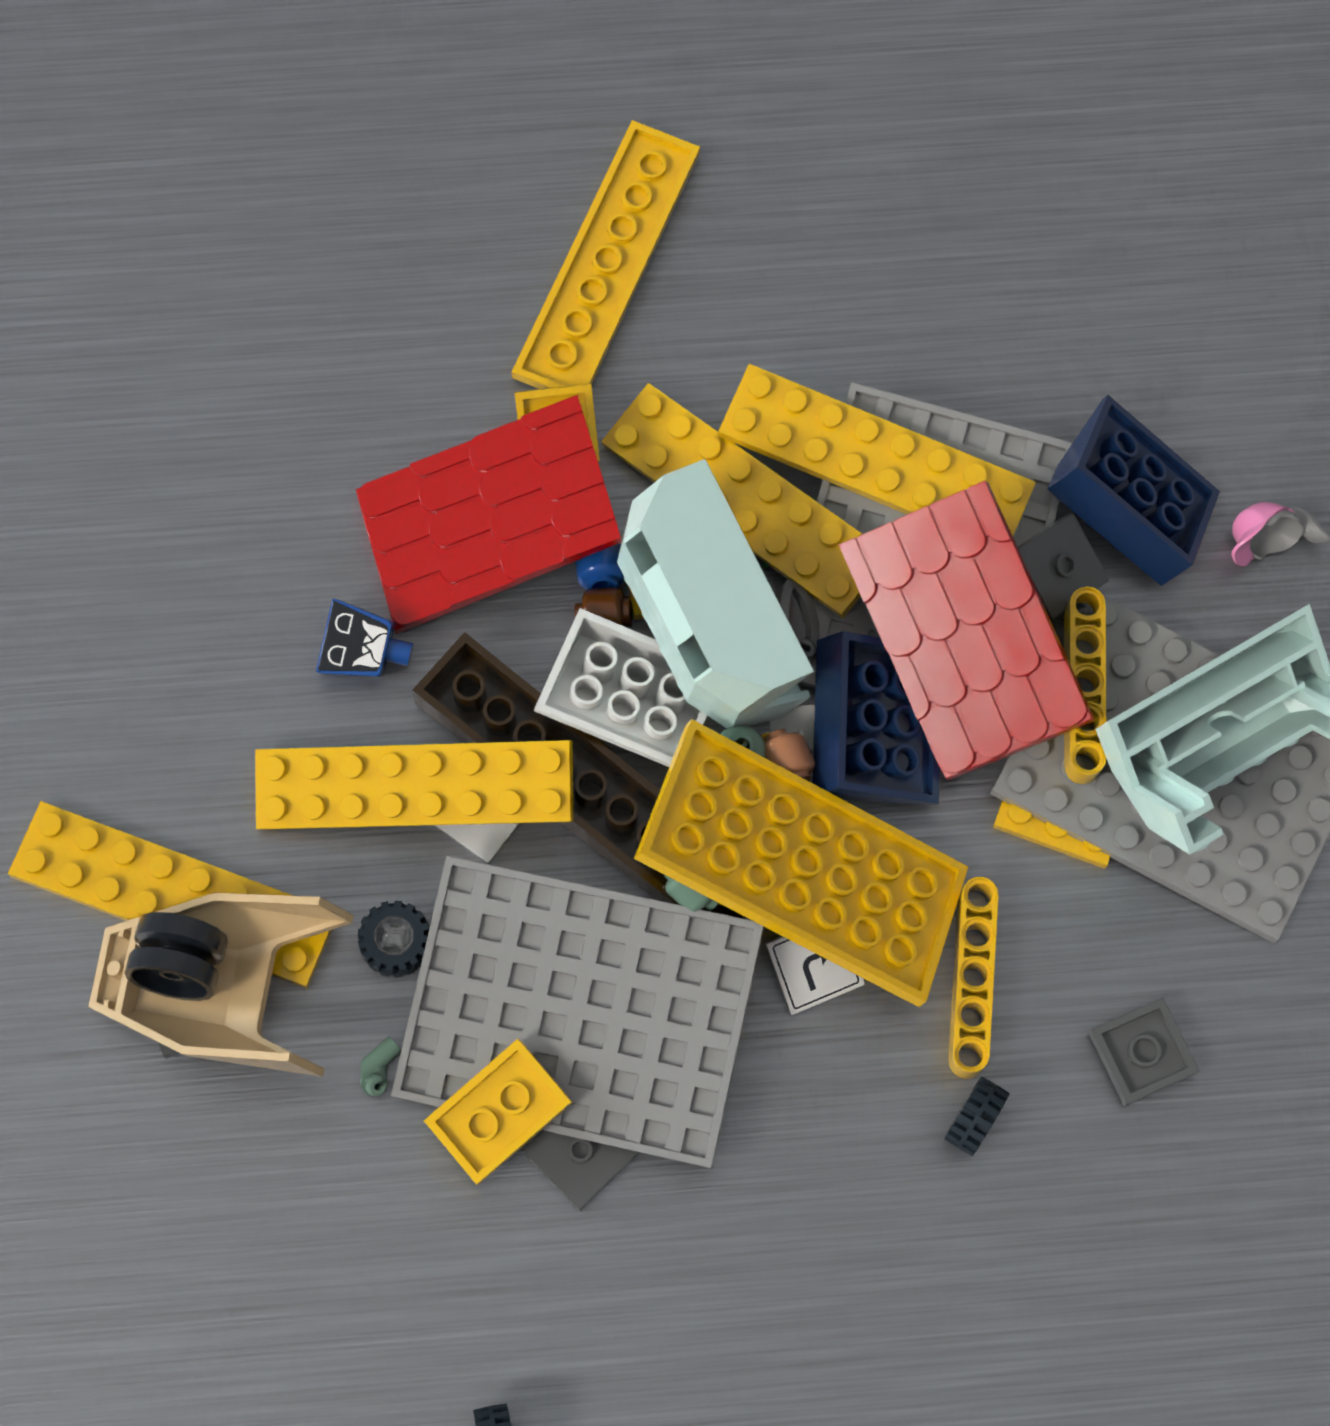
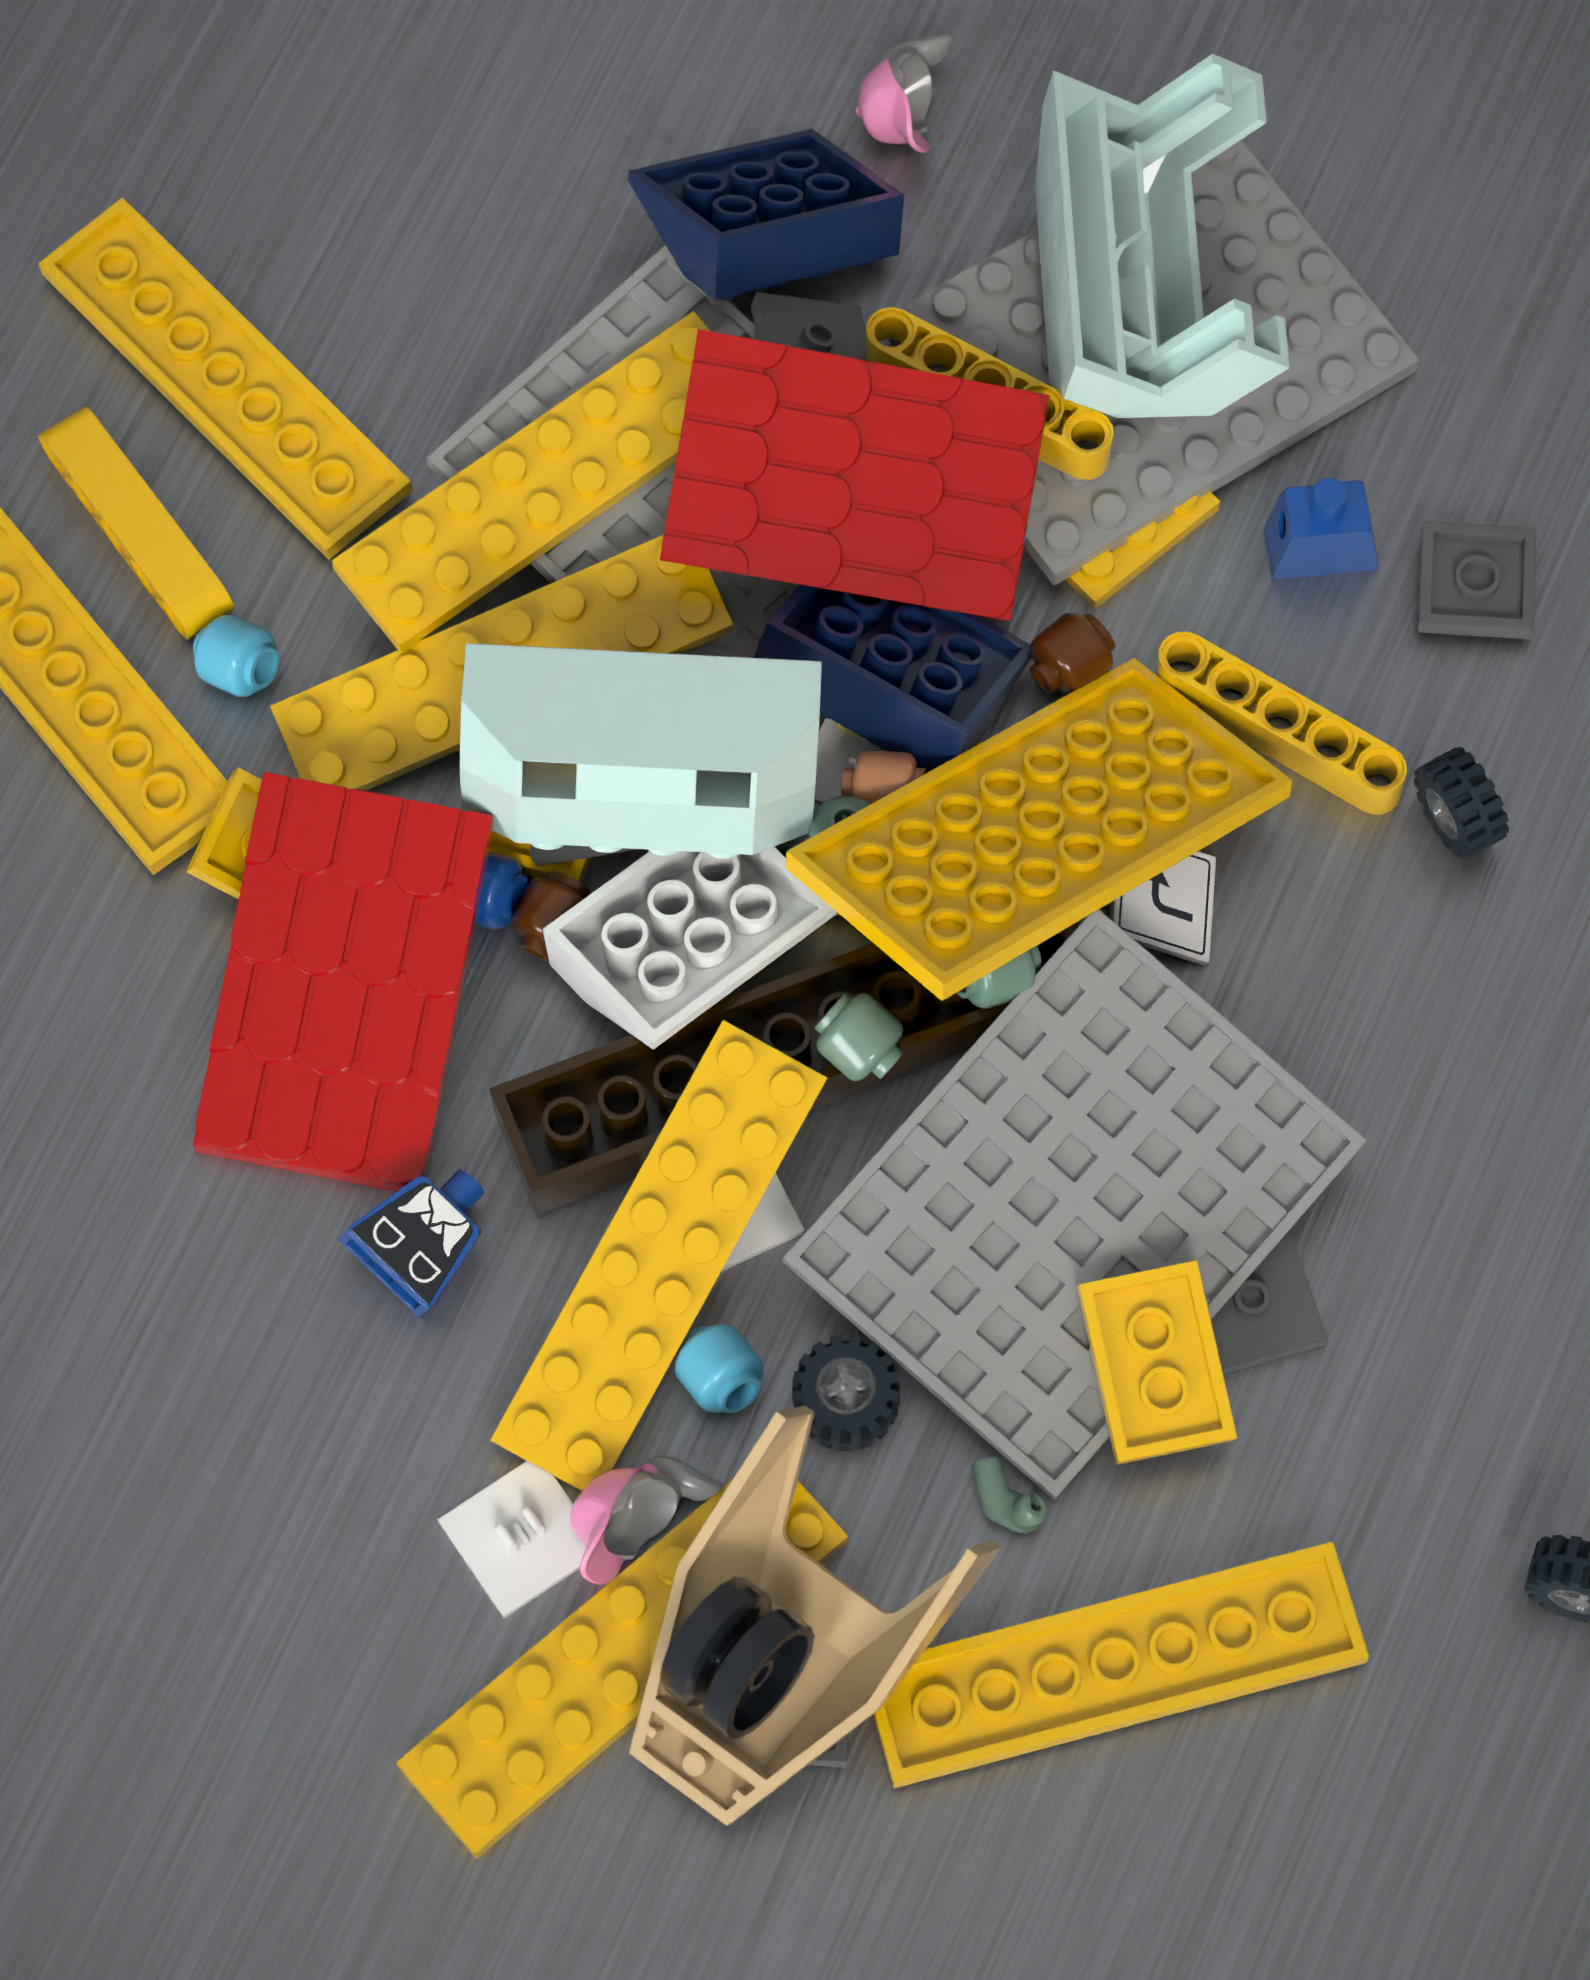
camera: 55 degrees left, 5 degrees down
none -> yellow beam [37,406,235,640]
none -> yellow plate [38,197,413,560]
none -> medium azure head [193,615,280,697]
none -> white piece [437,1461,586,1618]
none -> hair [570,1456,724,1585]
none -> medium azure head [675,1324,764,1414]
none -> sand green head [814,993,904,1081]
none -> yellow plate [873,1541,1369,1788]
none -> reddish brown head [1029,613,1115,696]
none -> blue torso [1264,478,1378,580]

